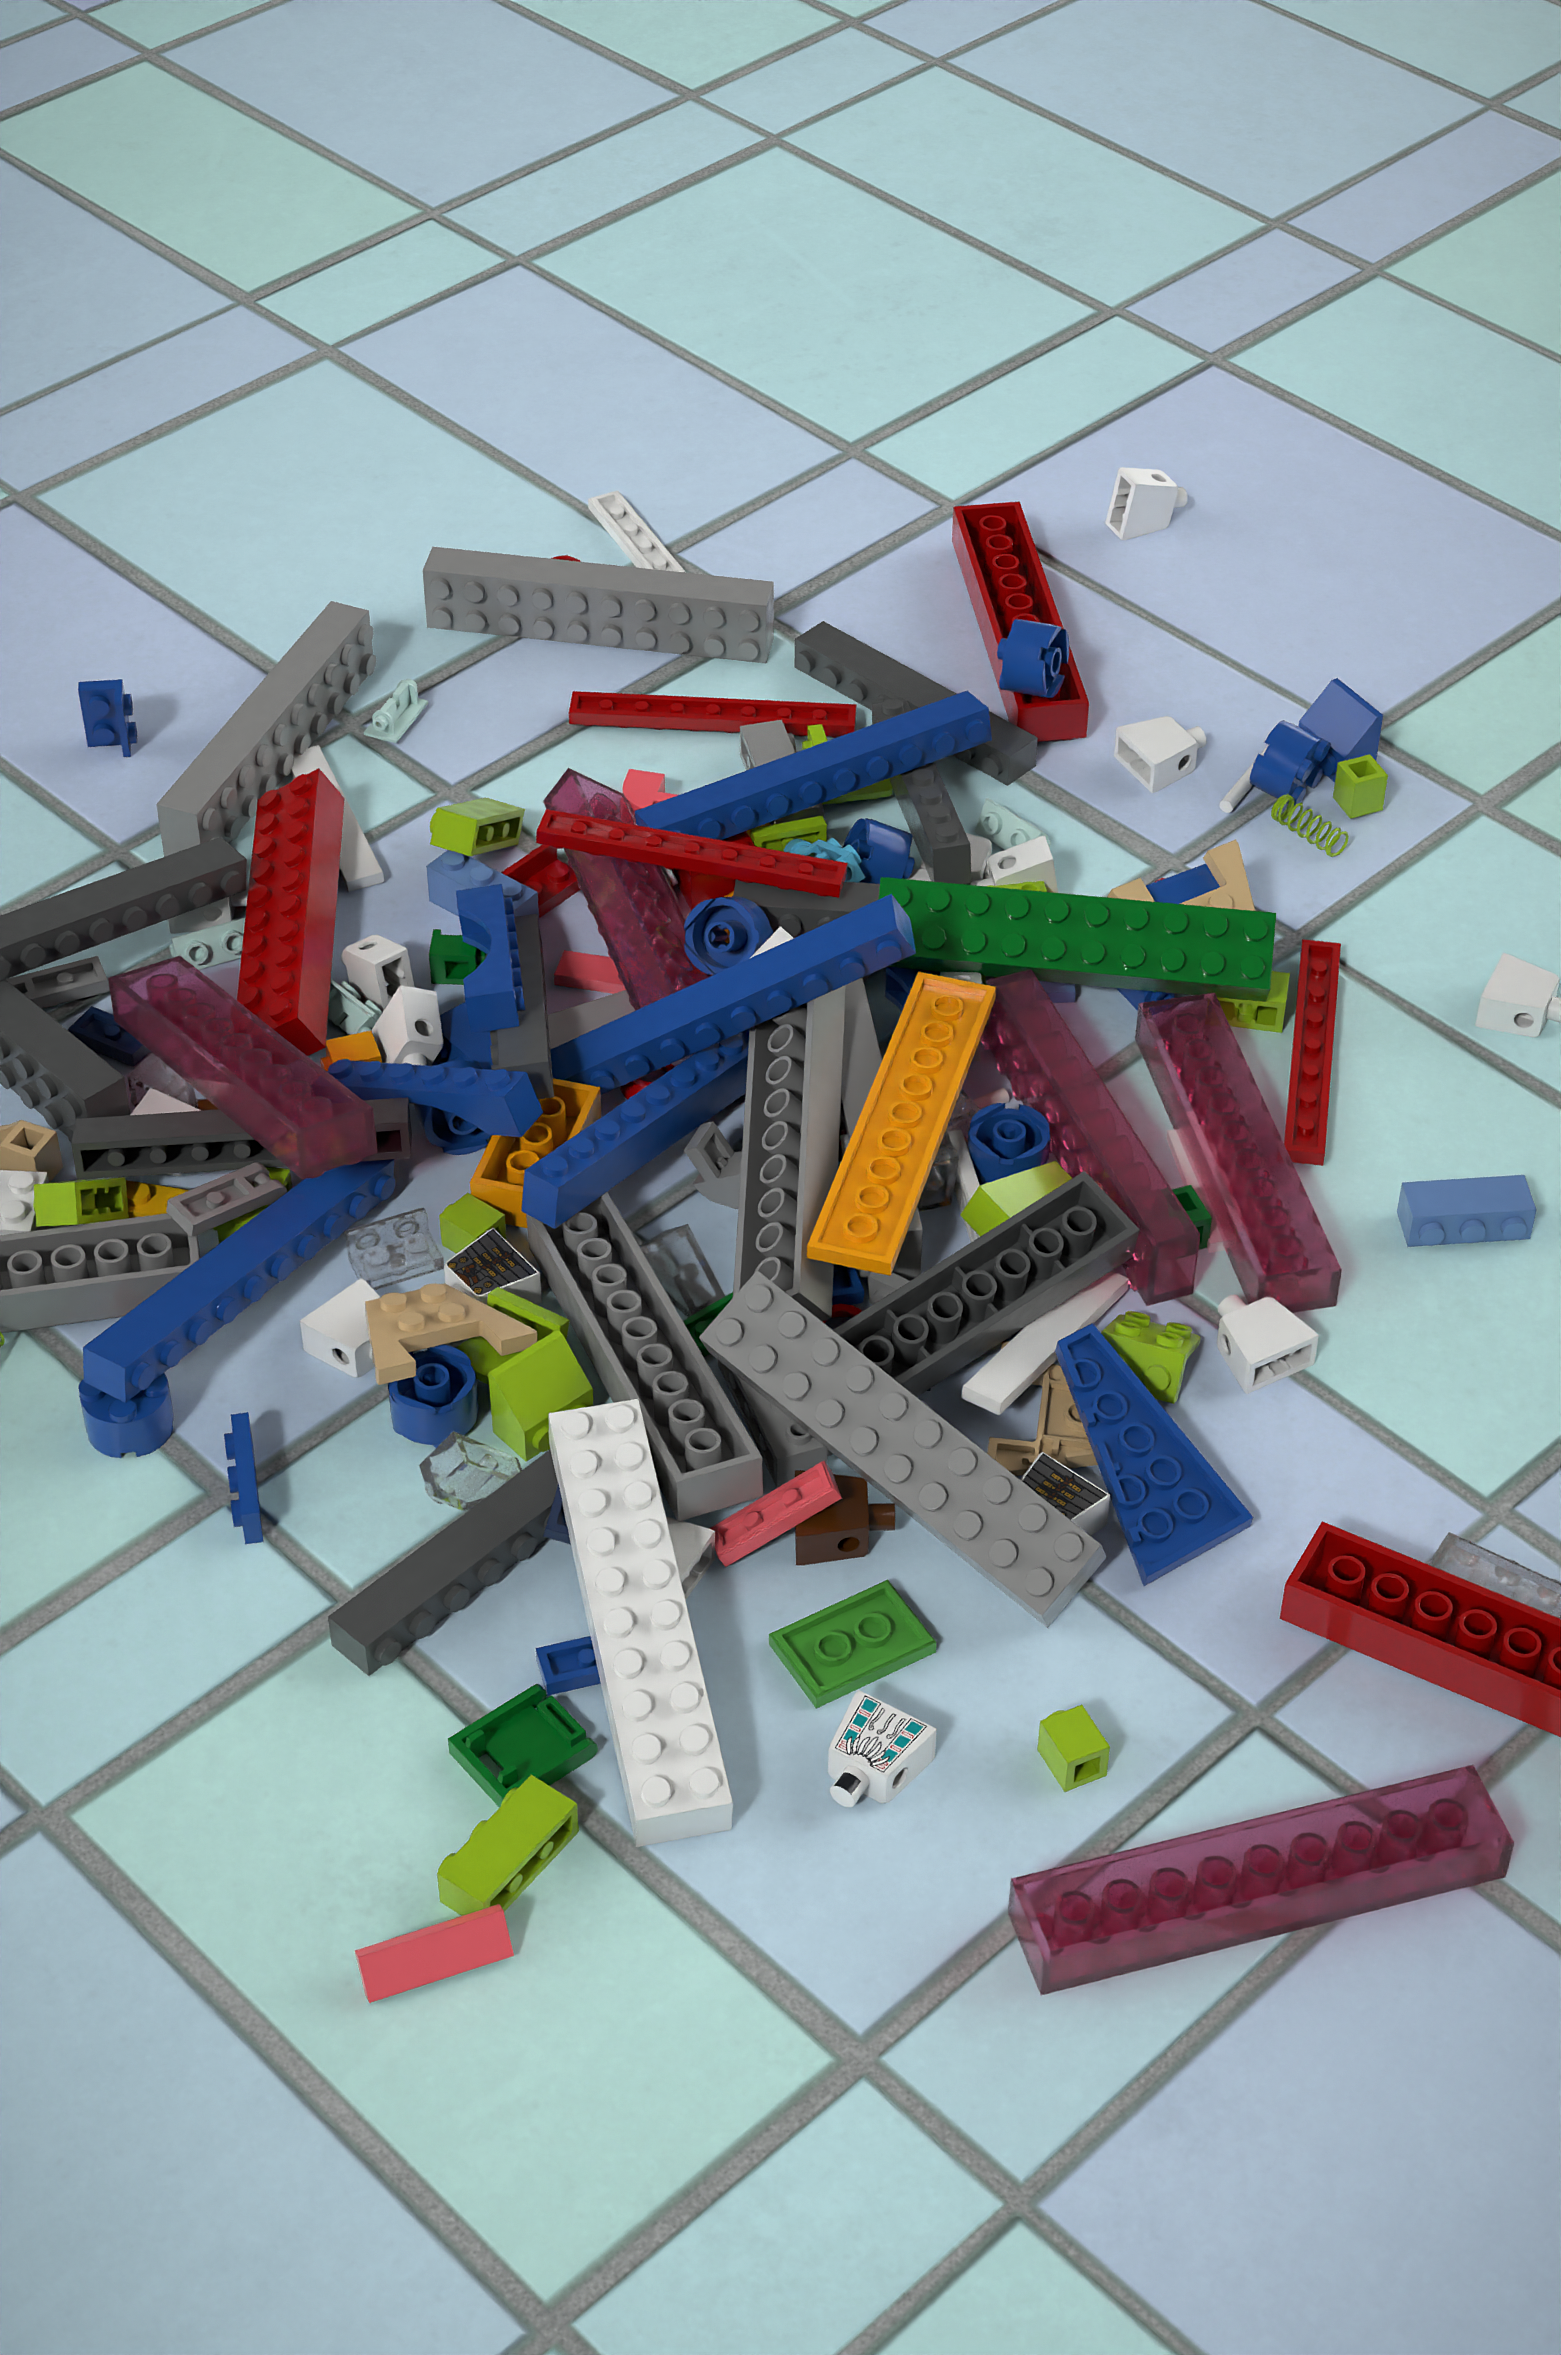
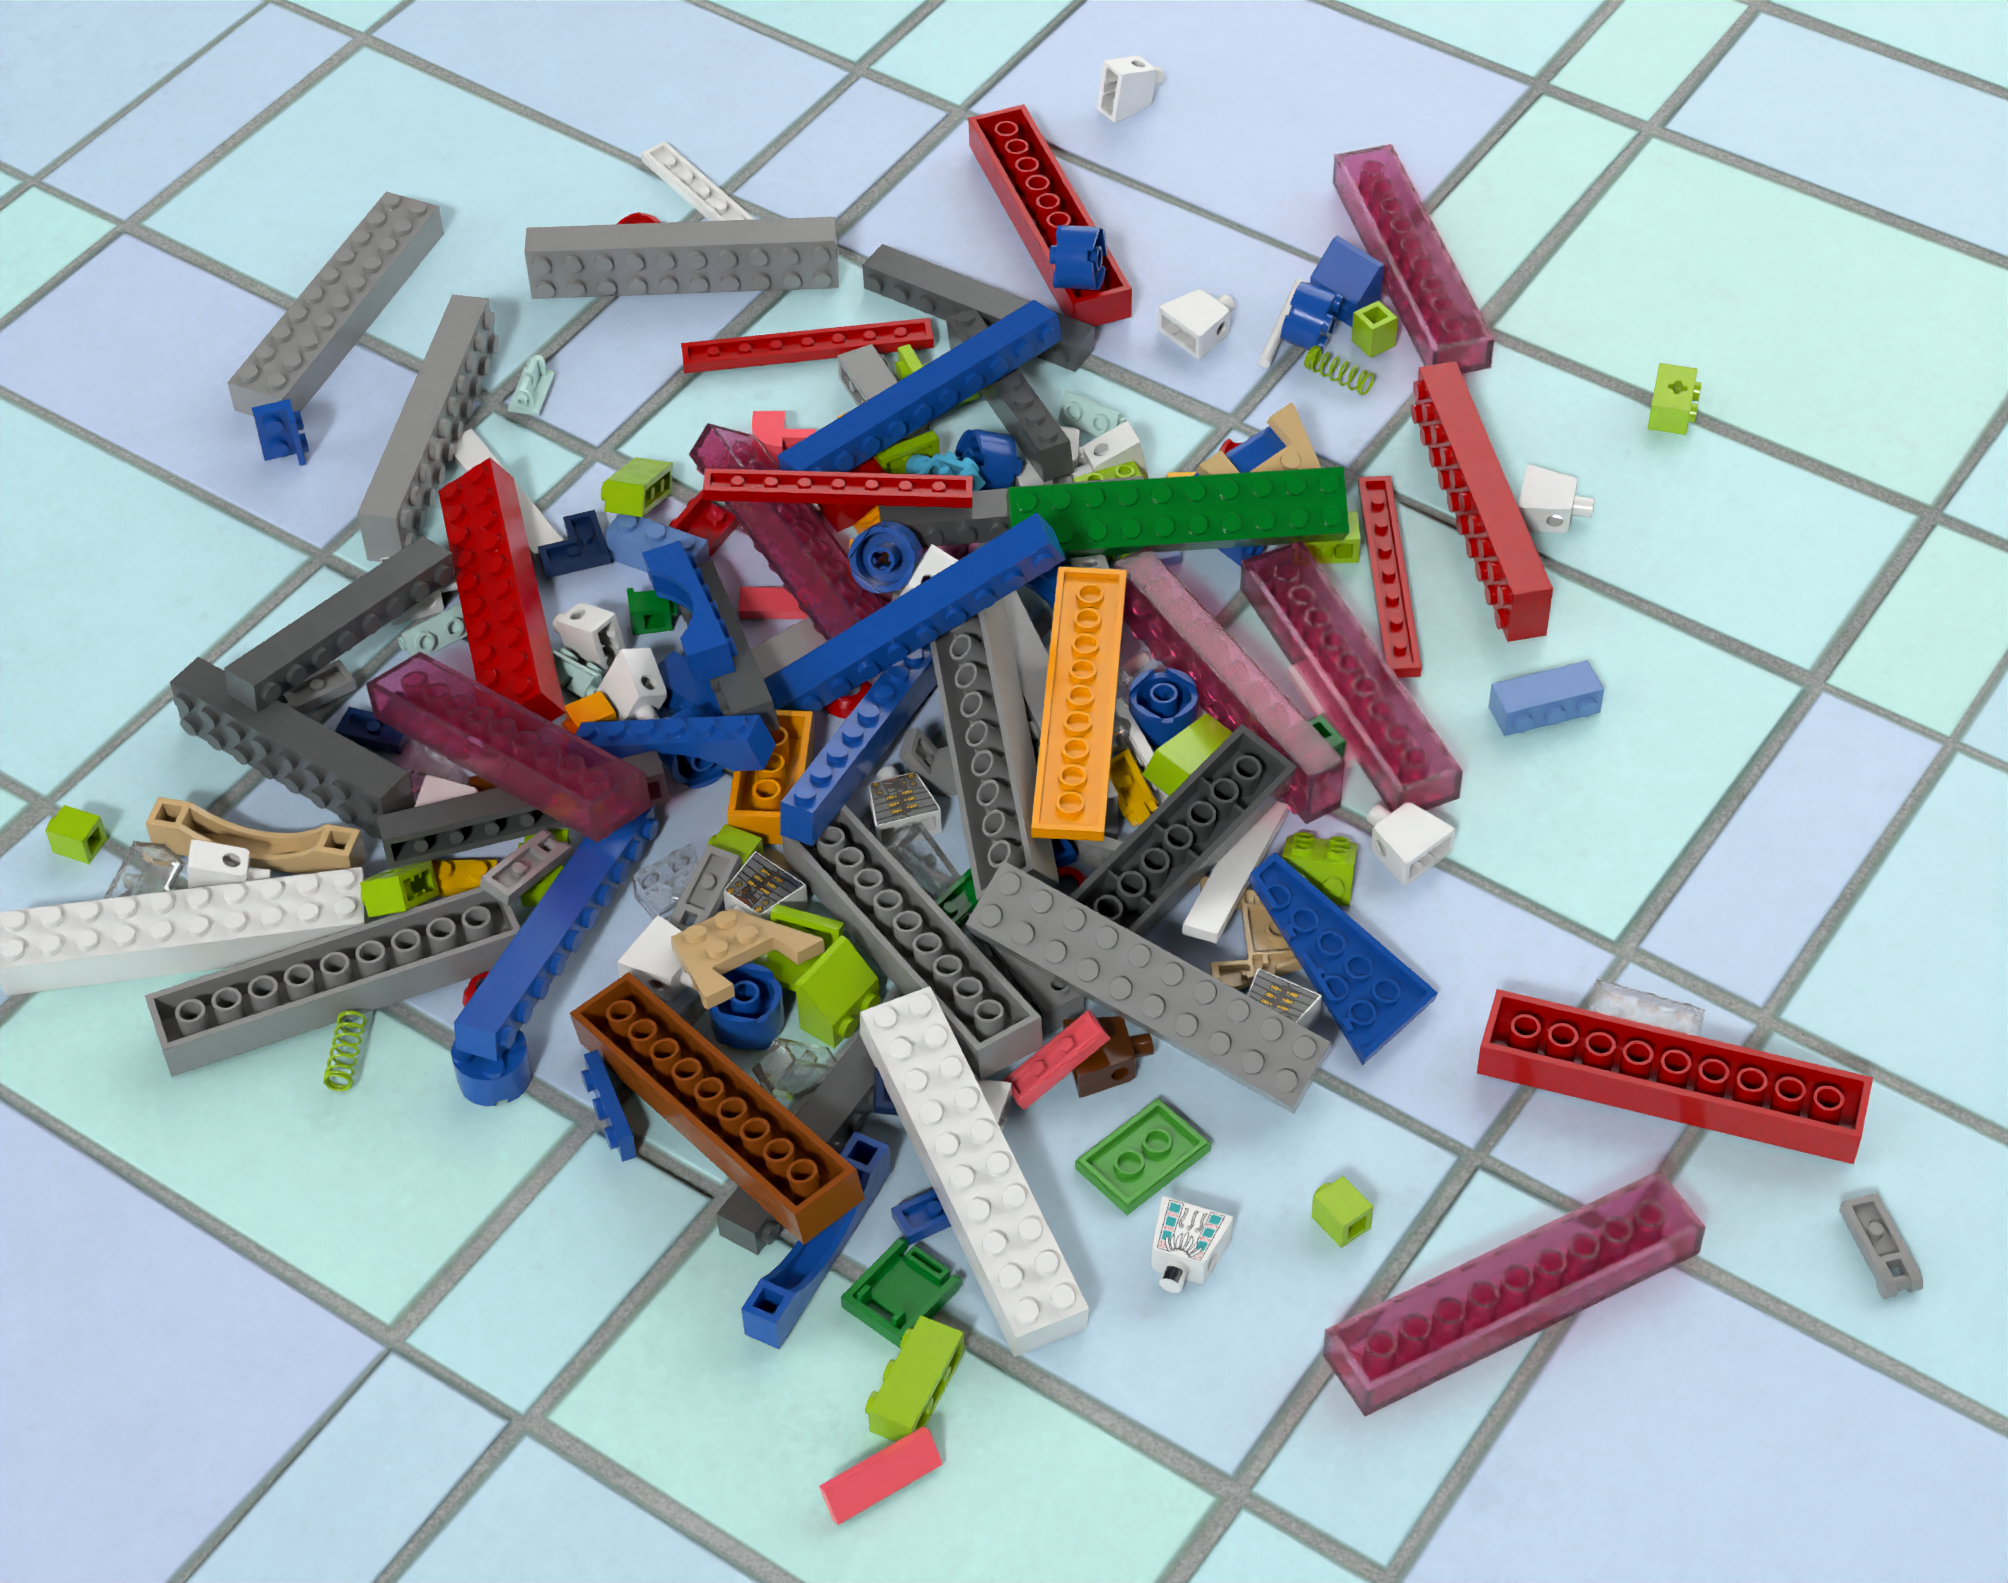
camera: 10 degrees left, 5 degrees up
none -> light grey brick [227,191,444,416]
none -> dark blue plate [538,510,611,578]
none -> dark orange brick [569,972,865,1245]
none -> light grey plate [668,844,743,931]
none -> blue arch [741,1132,891,1349]
none -> torso [869,766,942,847]
none -> yellow hinge [1109,749,1159,827]
none -> clear pink brick [1332,144,1494,374]
none -> brick [1411,361,1553,642]

